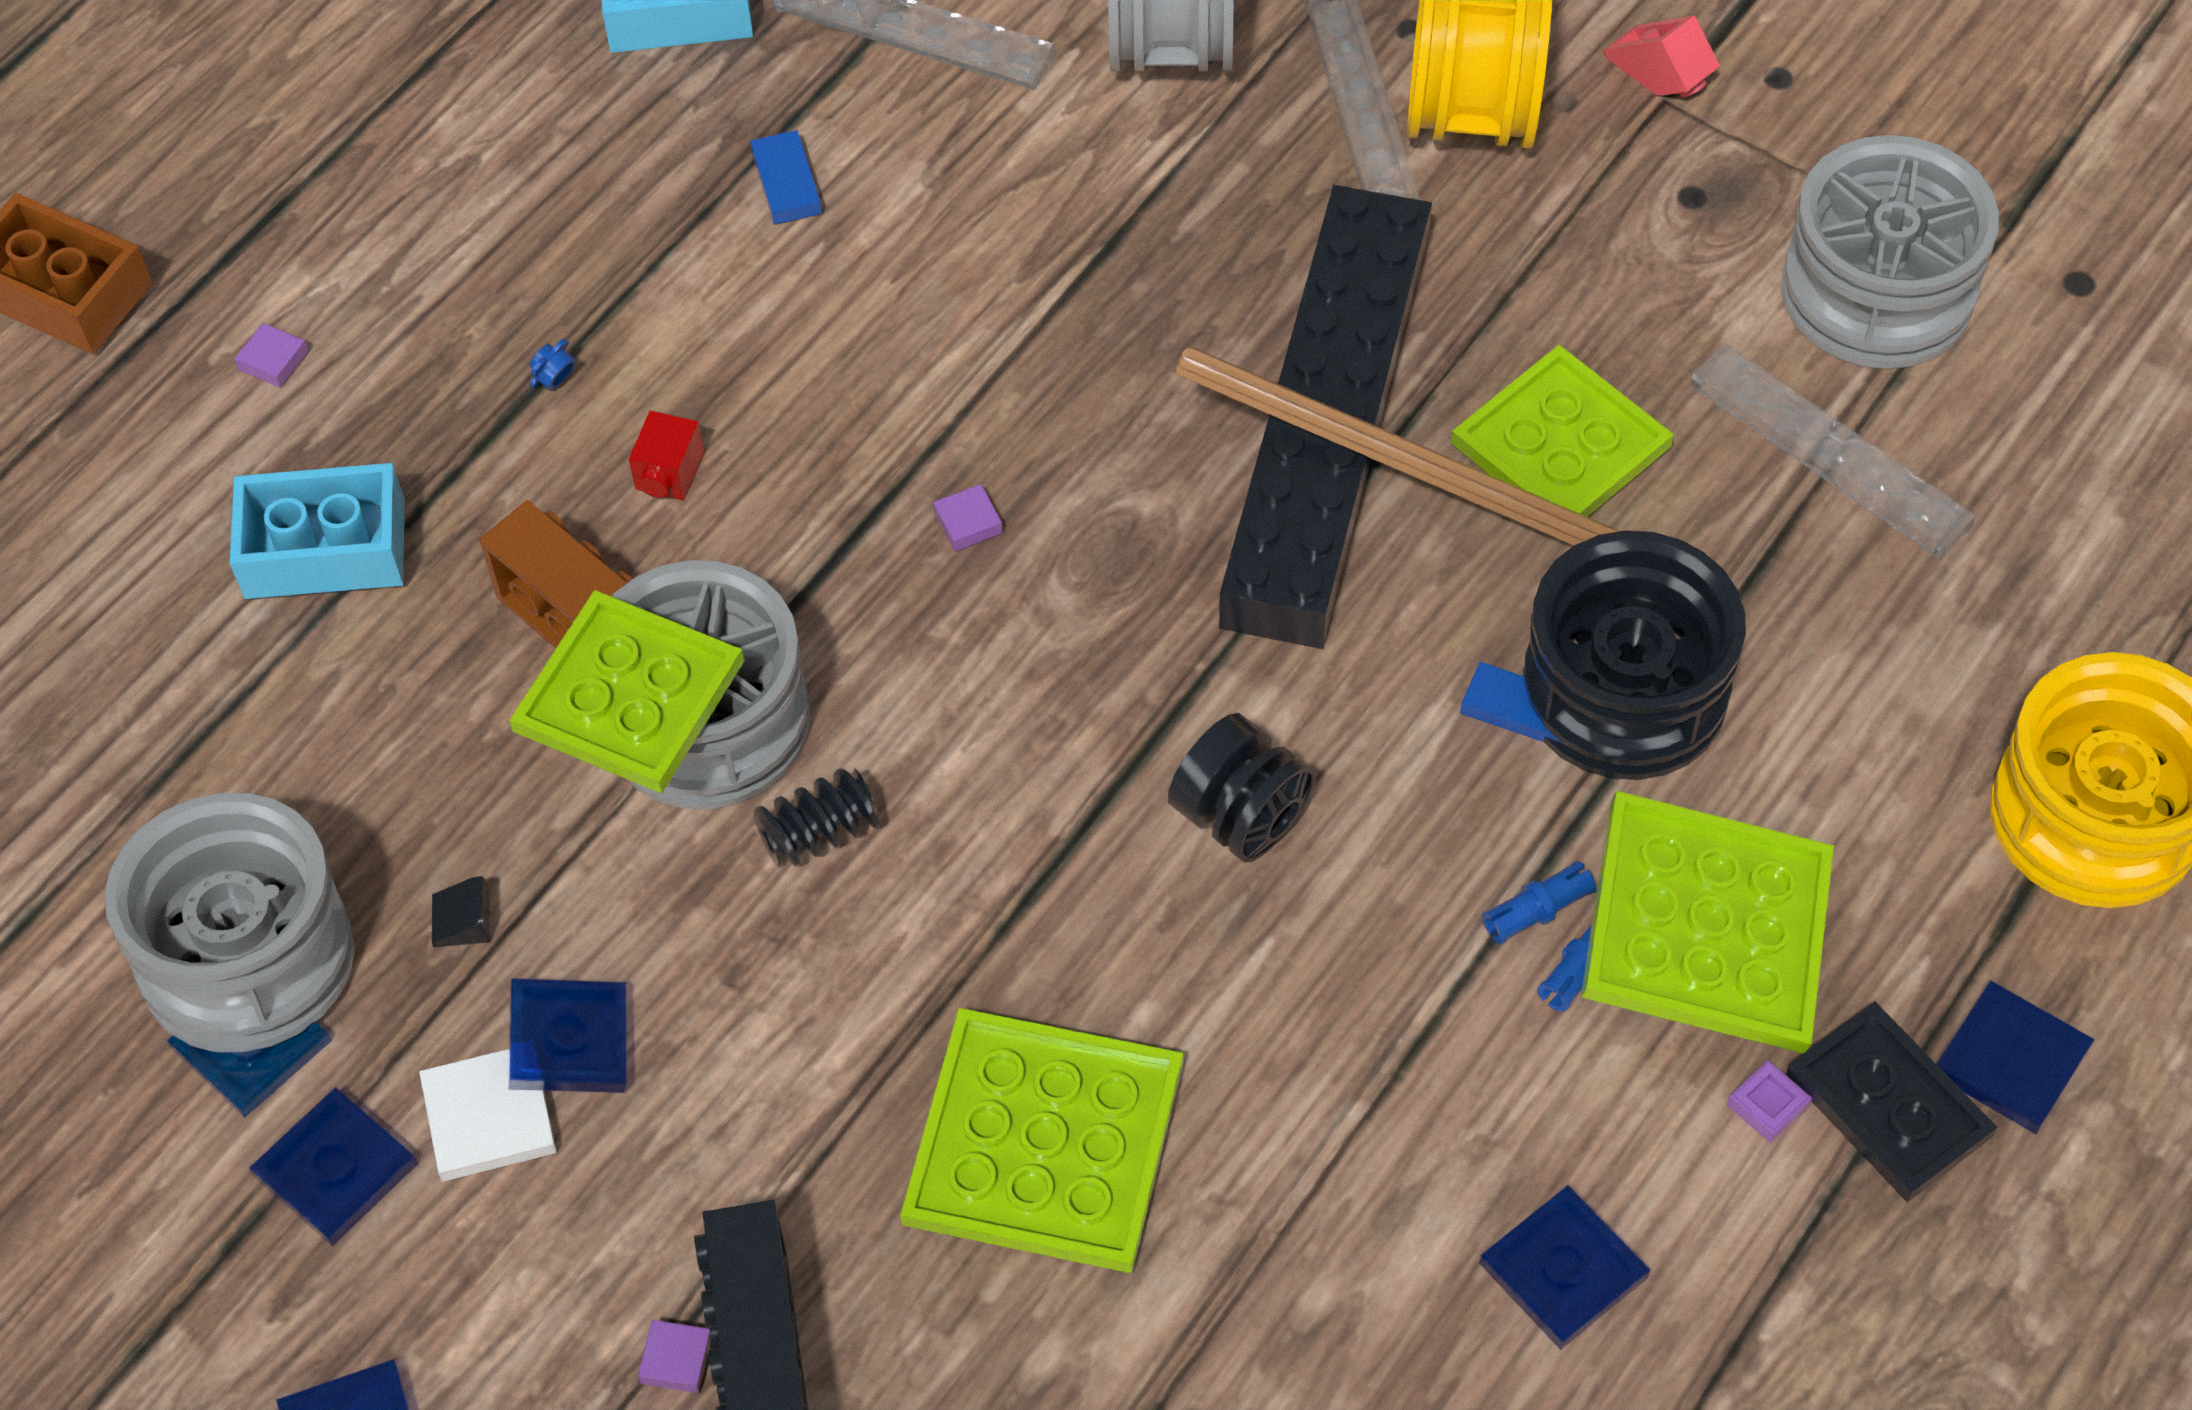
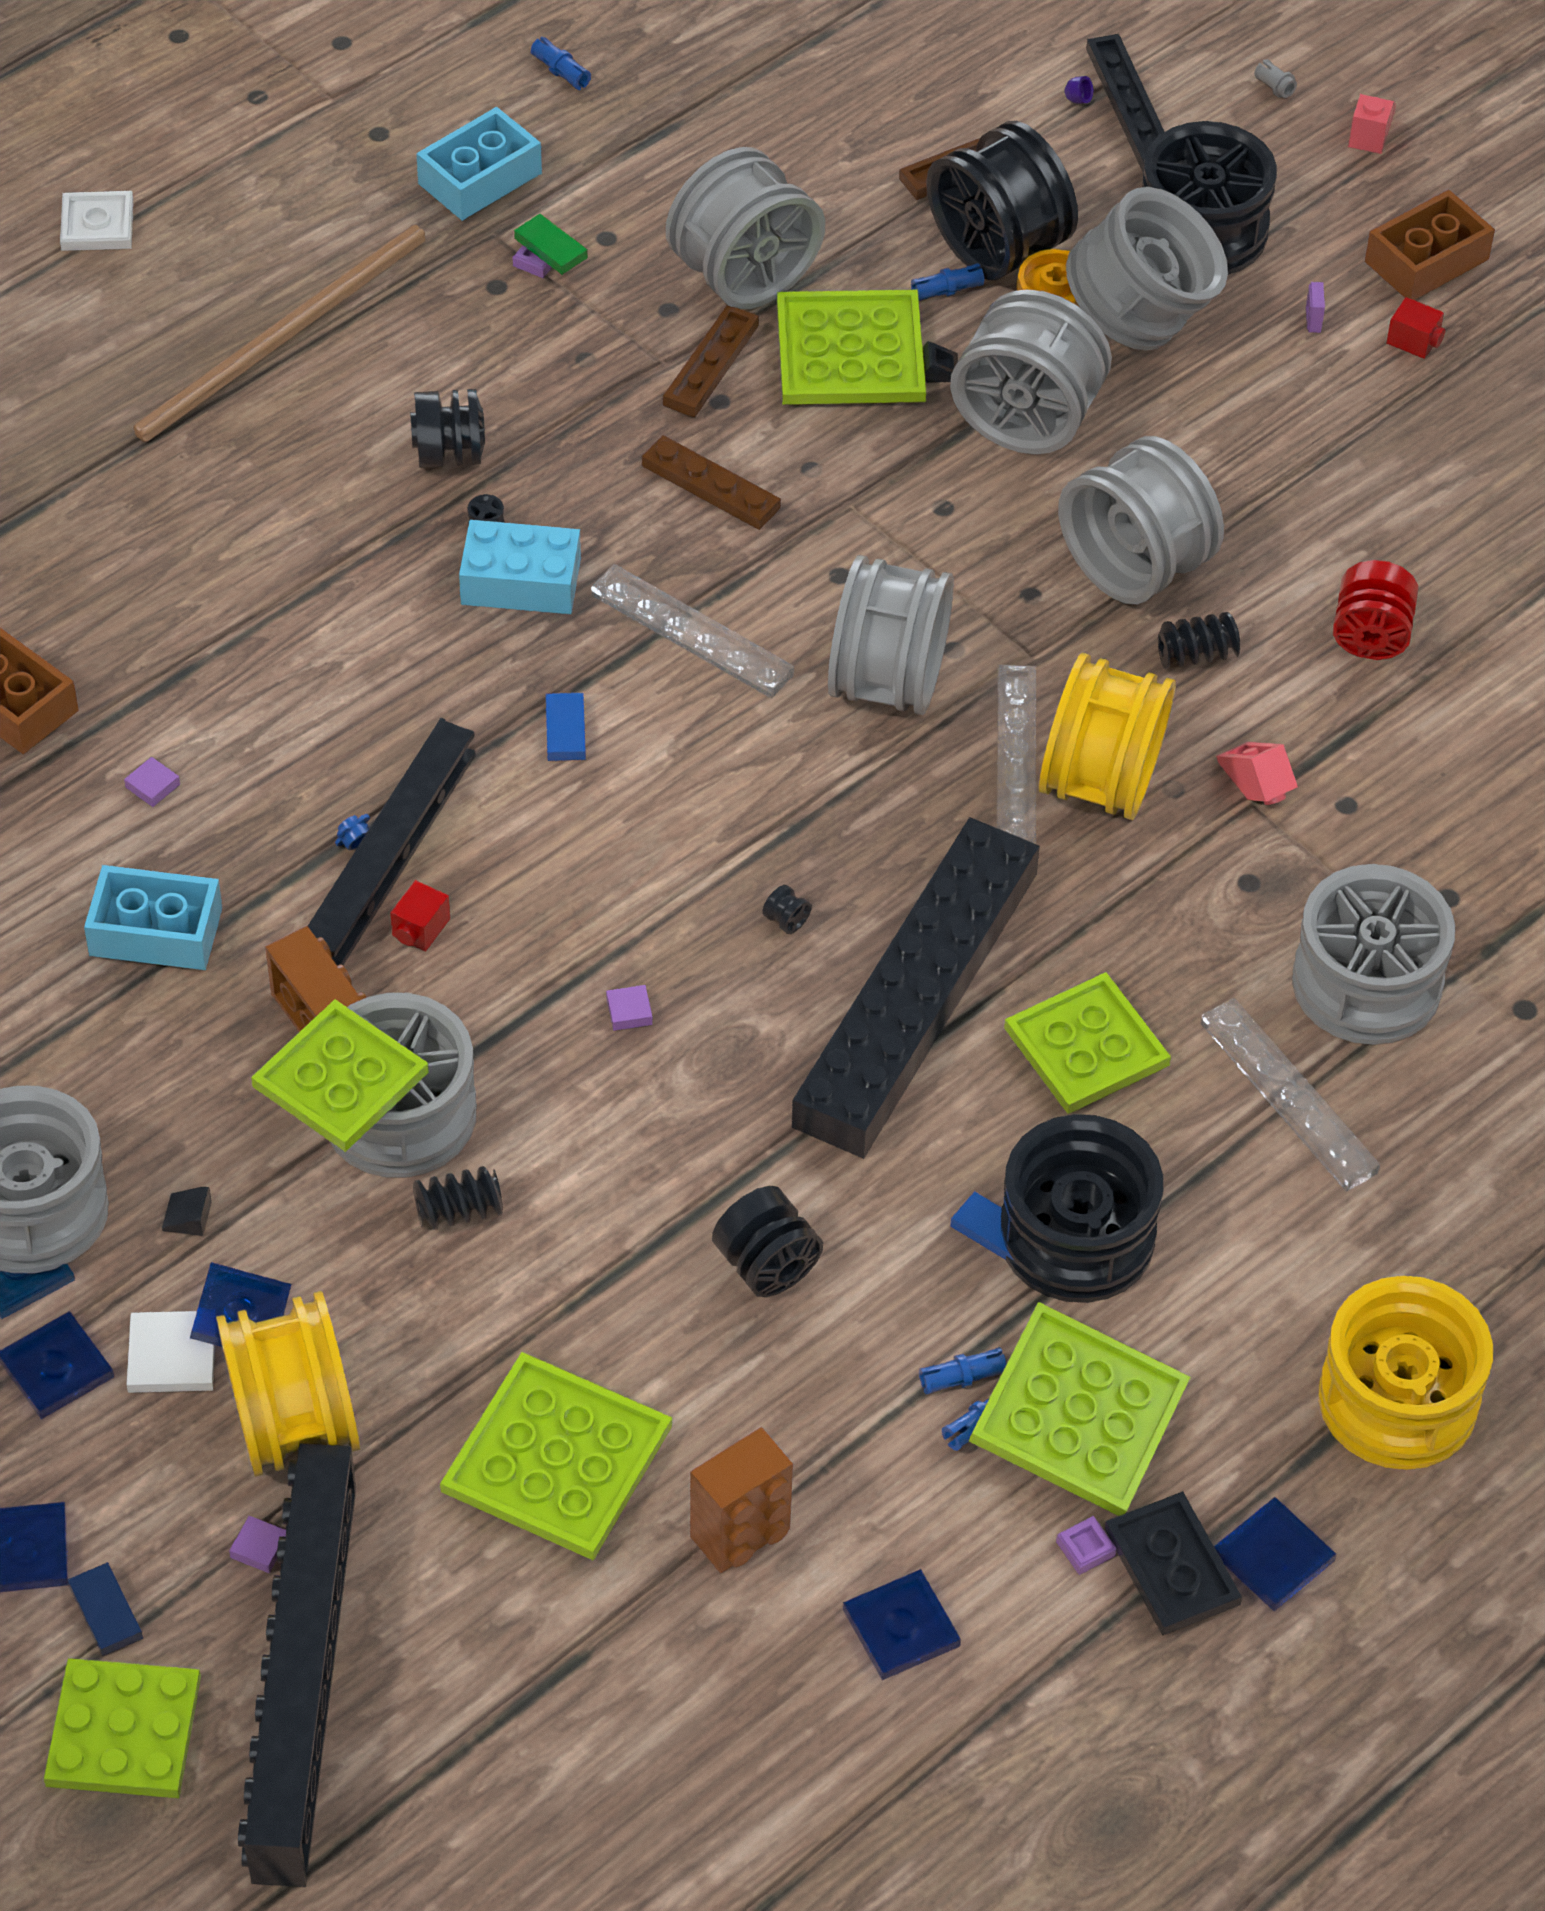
camera: 10 degrees right, 5 degrees down
medium nougat axle [1176,346,1619,546] -> none
none -> yellow wheel [216,1291,360,1477]
none -> black tile [308,718,476,965]
none -> dark orange brick [690,1426,793,1574]
none -> black wheel [762,884,812,934]

